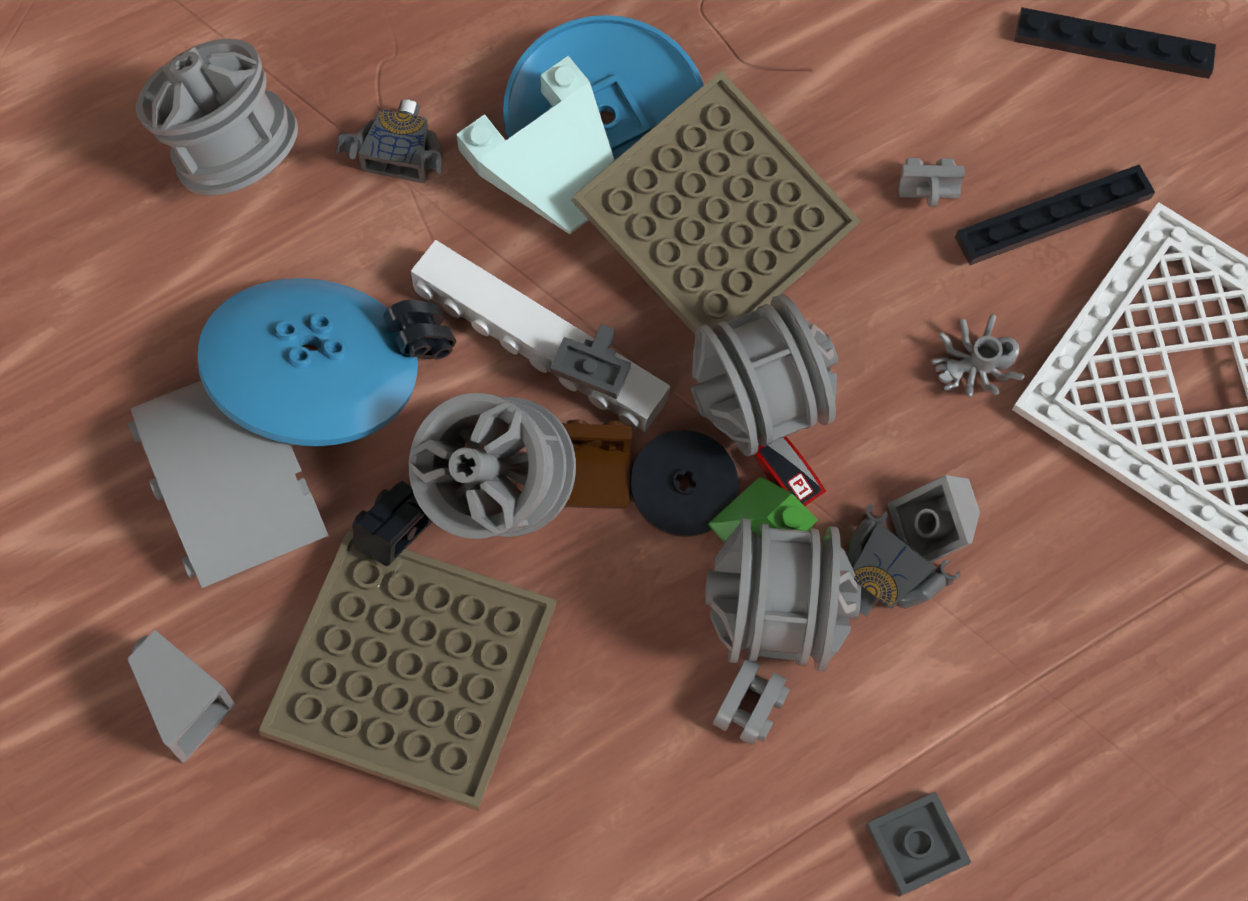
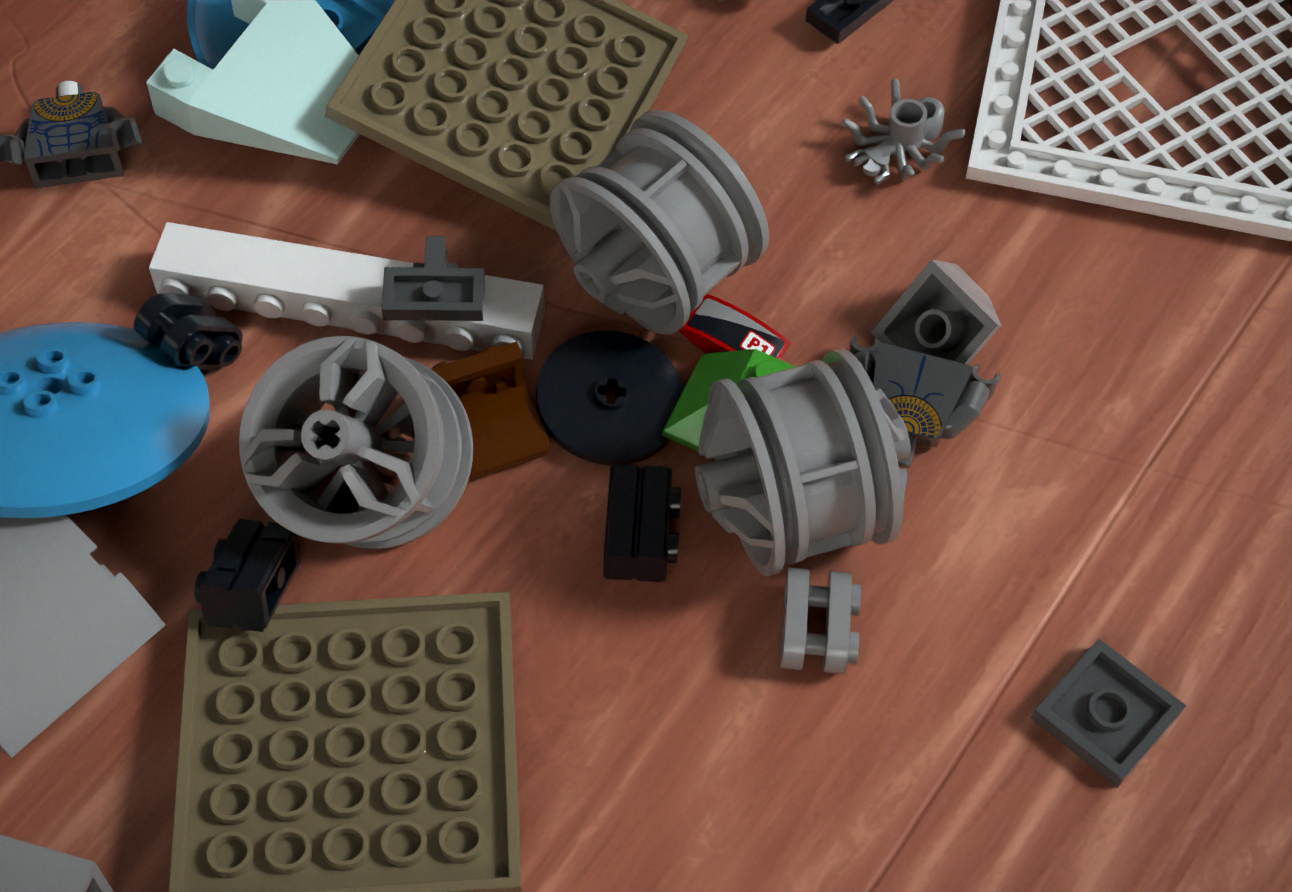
camera: 20 degrees left, 10 degrees down
none -> black brick [603,464,681,582]

